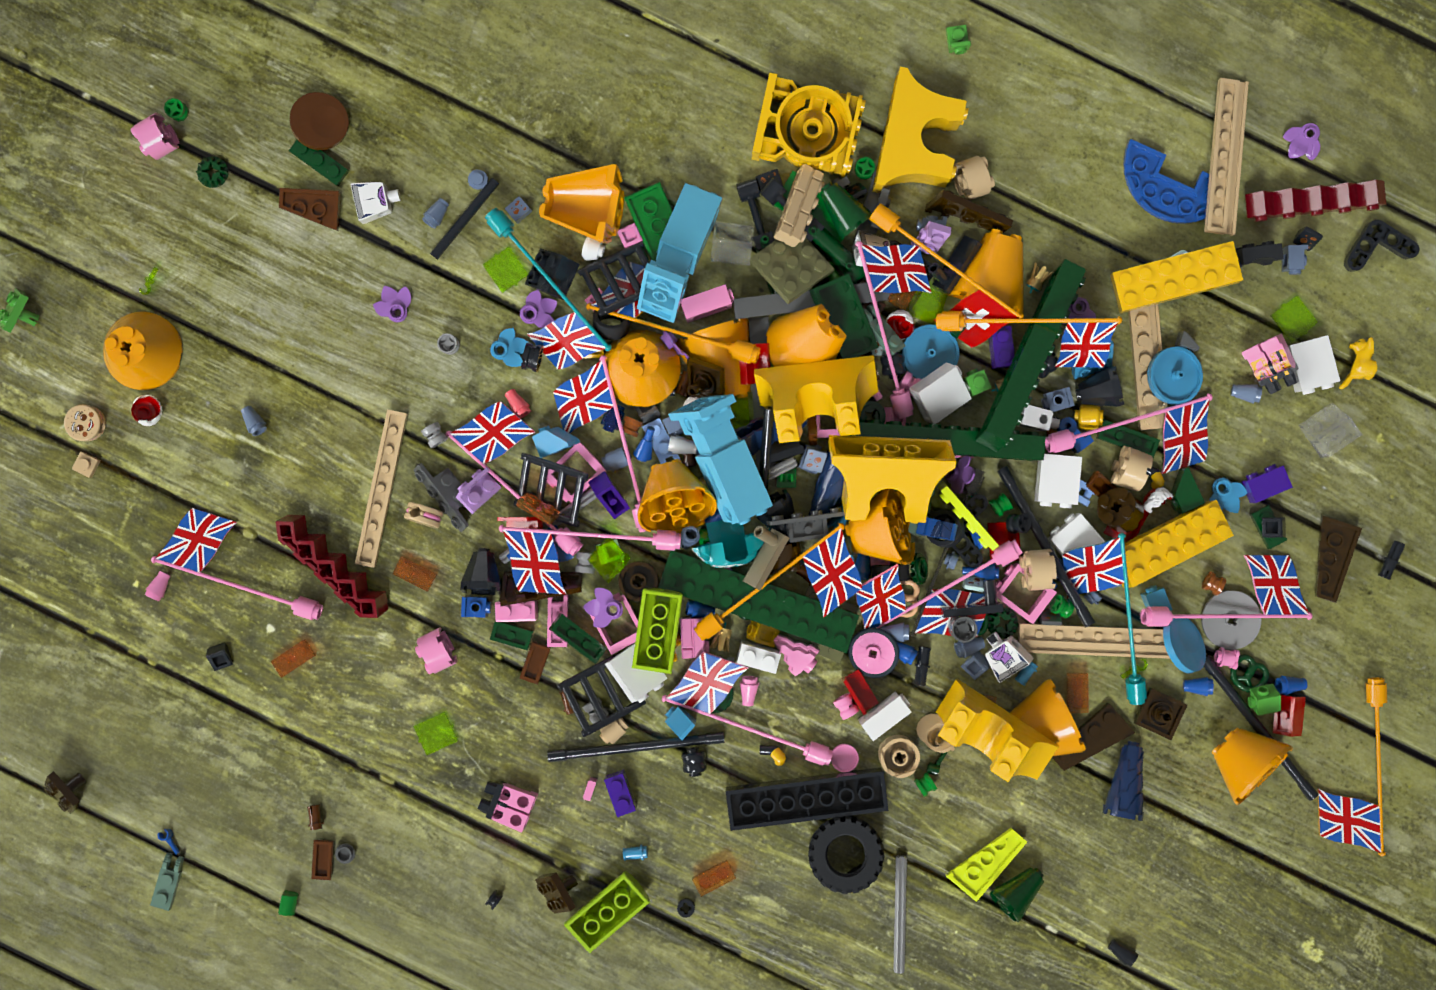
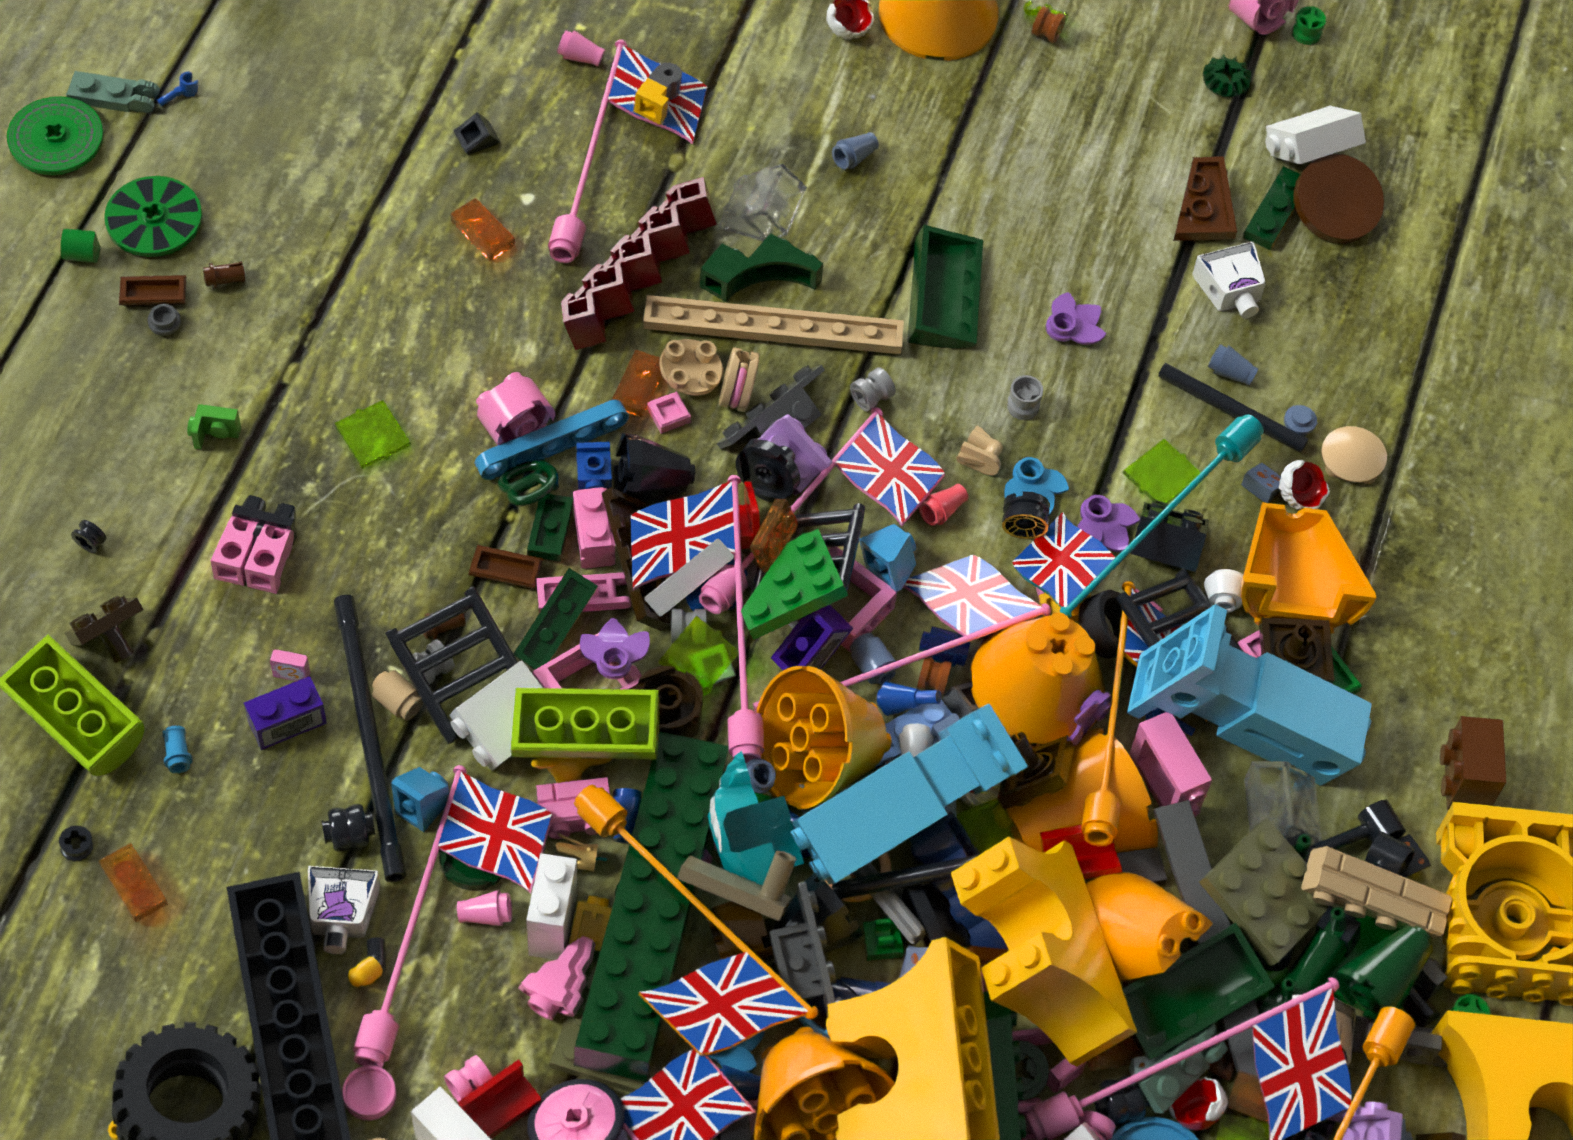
camera: 75 degrees right, 30 degrees down
none -> green piece [7,96,104,175]
none -> green piece [104,176,202,257]
none -> bright green bracket [187,404,241,449]
none -> torso [308,866,380,954]
none -> dark azure beam [474,400,629,480]
none -> dark green piece [498,460,559,506]
none -> yellow leg [633,63,682,125]
none -> white sticker [644,539,734,616]
none -> bright pink tile [647,391,691,434]
none -> tan dish [659,339,723,396]
none -> dark green arch [700,233,824,302]
none -> clear slope [718,163,807,241]
none -> black plate [735,438,800,502]
none -> green plate [741,529,849,640]
none -> dark green slope [907,225,983,348]
none -> tan piece [956,425,1003,476]
none -> dark orange wheel [1031,6,1066,43]
none -> dark brown plate [1259,617,1334,684]
none -> white brick [1265,106,1366,164]
none -> red hair [1279,460,1330,510]
none -> tan dish [1322,426,1387,484]
none -> reddish brown brick [1440,716,1506,810]

